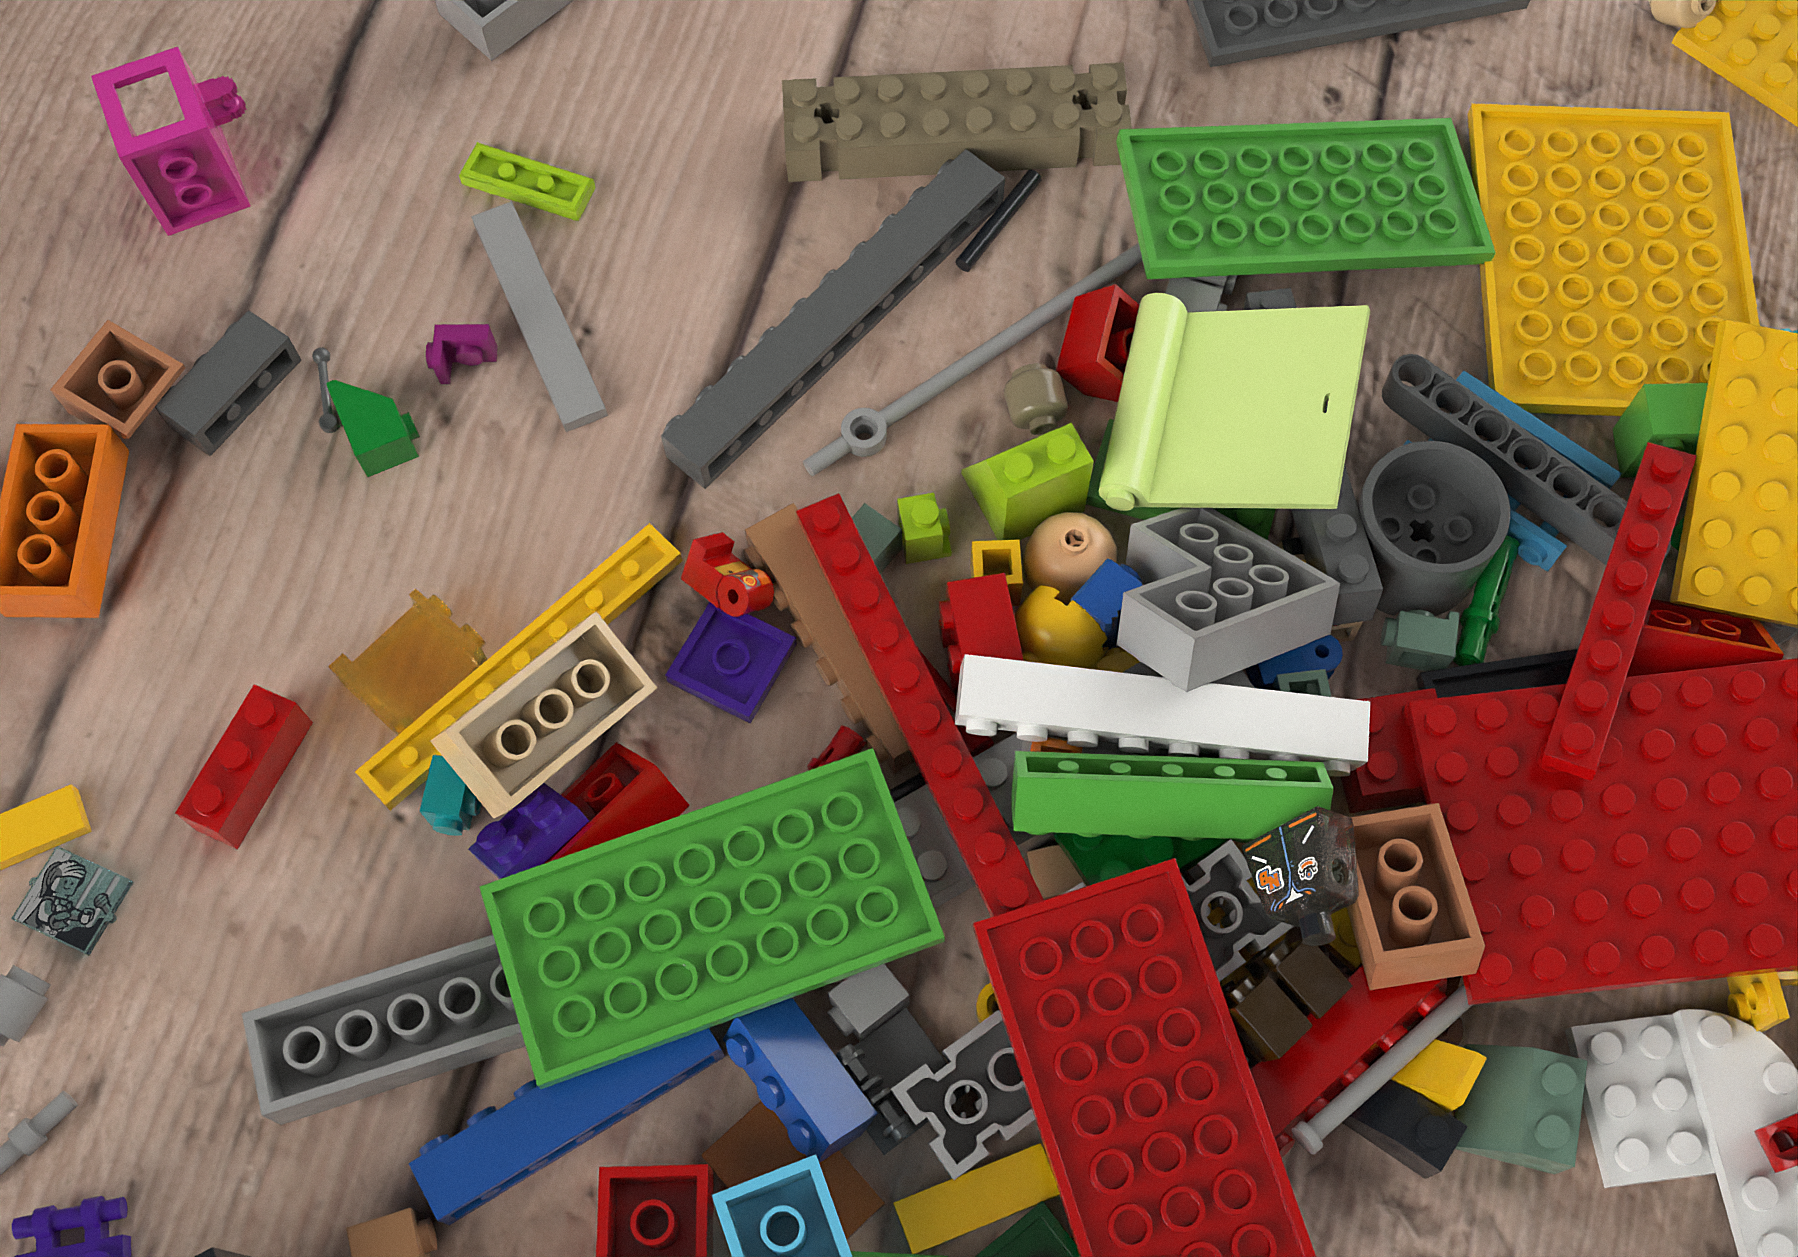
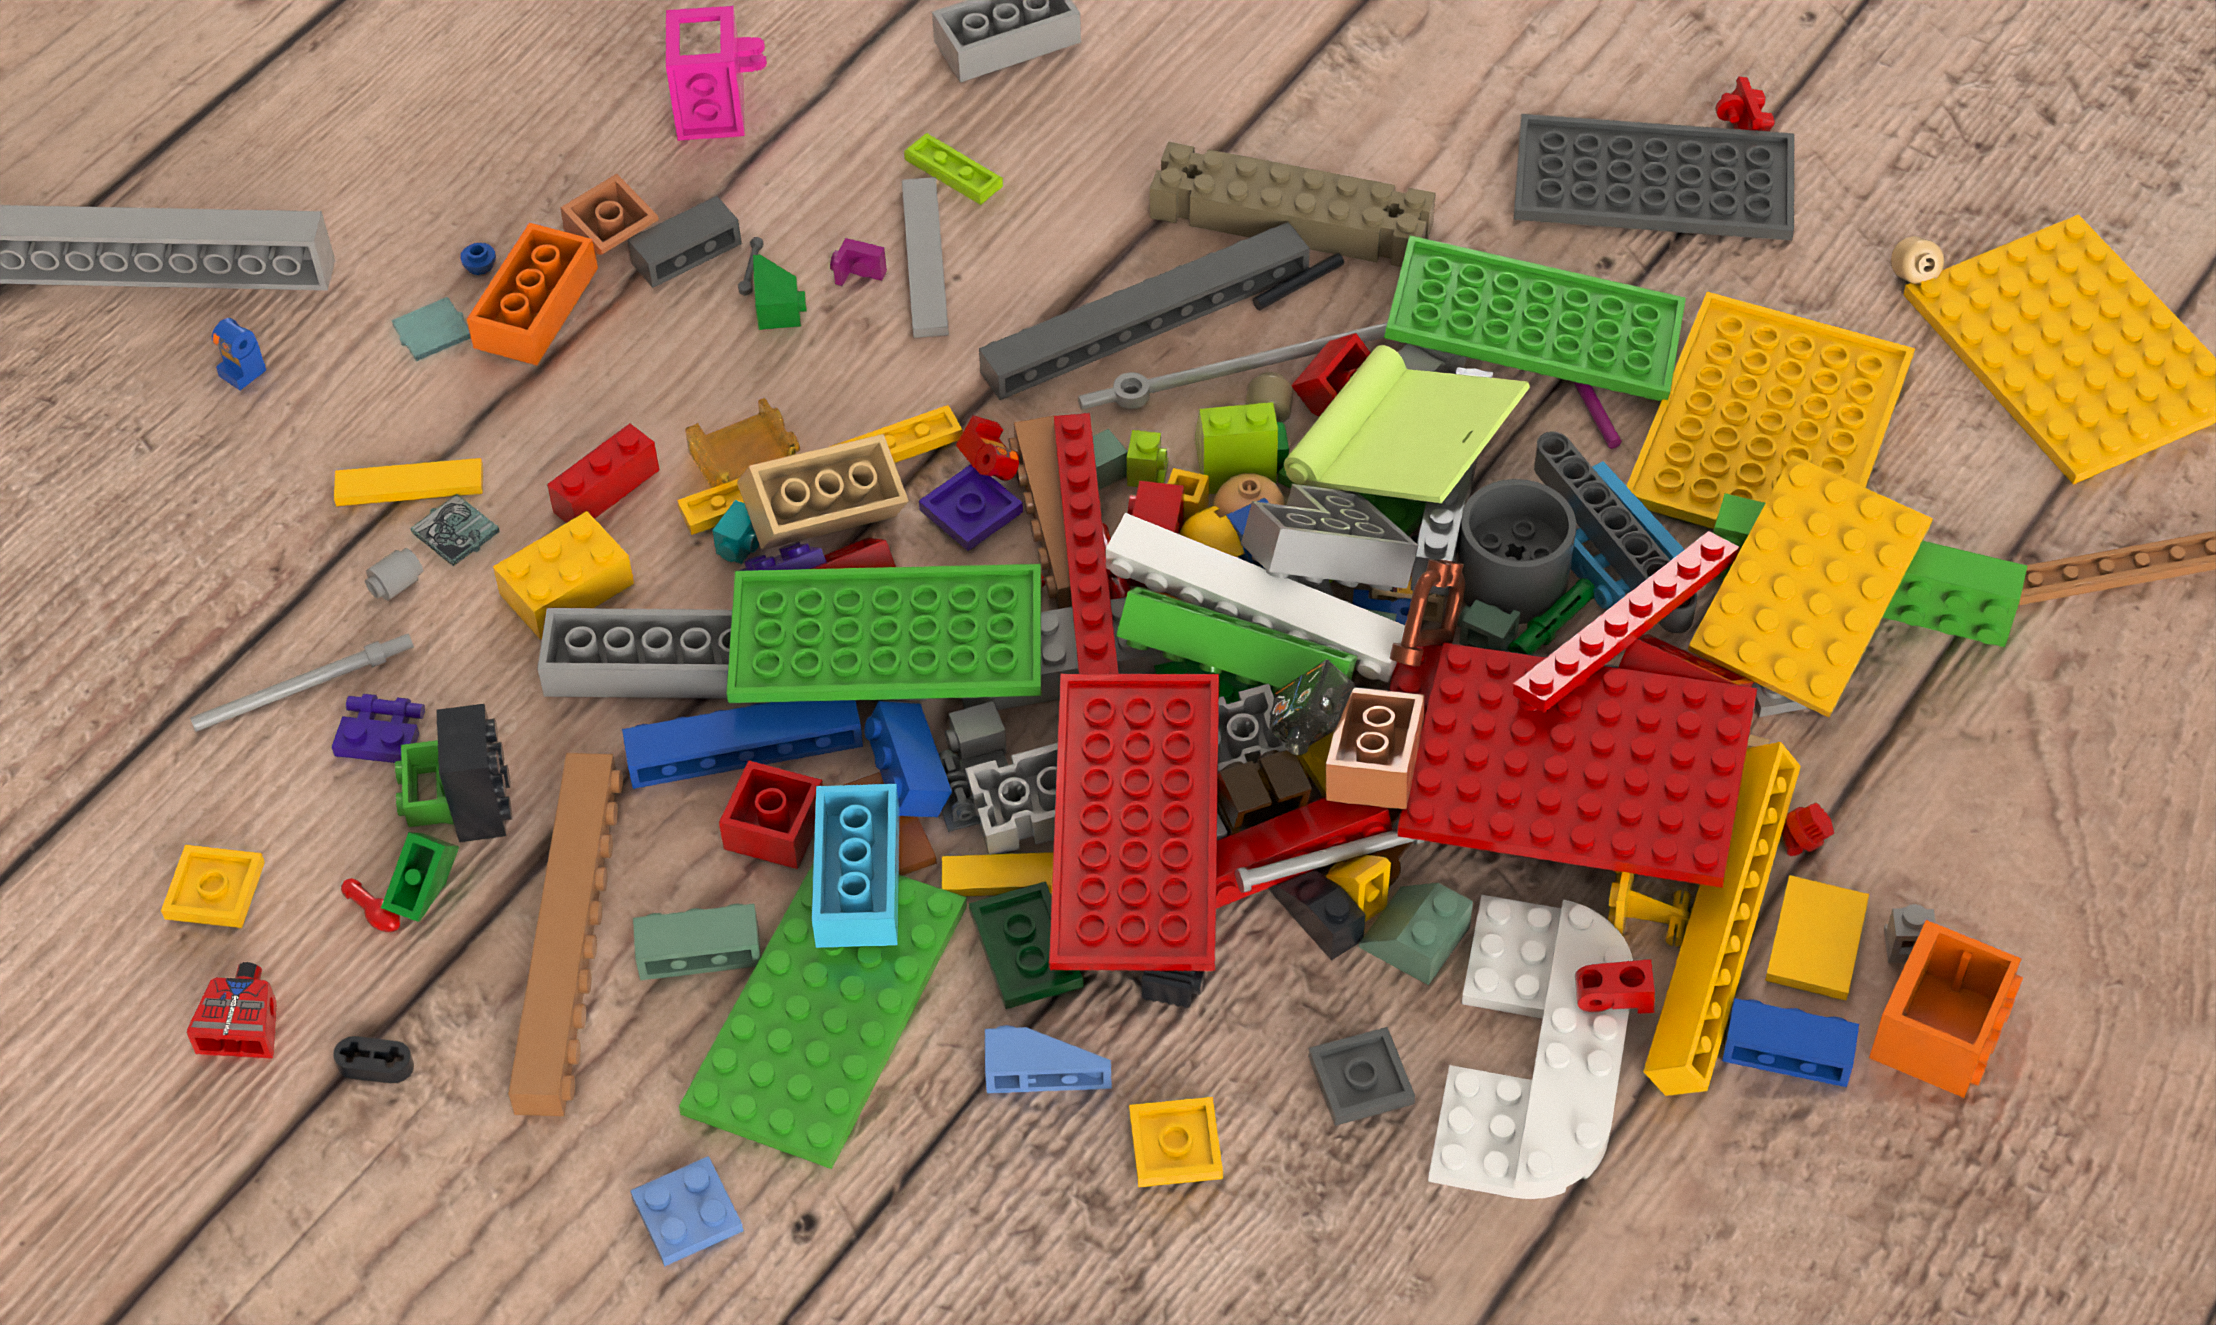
camera: 20 degrees right, 15 degrees down
none -> yellow brick [493,511,634,640]
none -> copper bar [1389,559,1465,666]
none -> magenta bar [1573,381,1622,449]

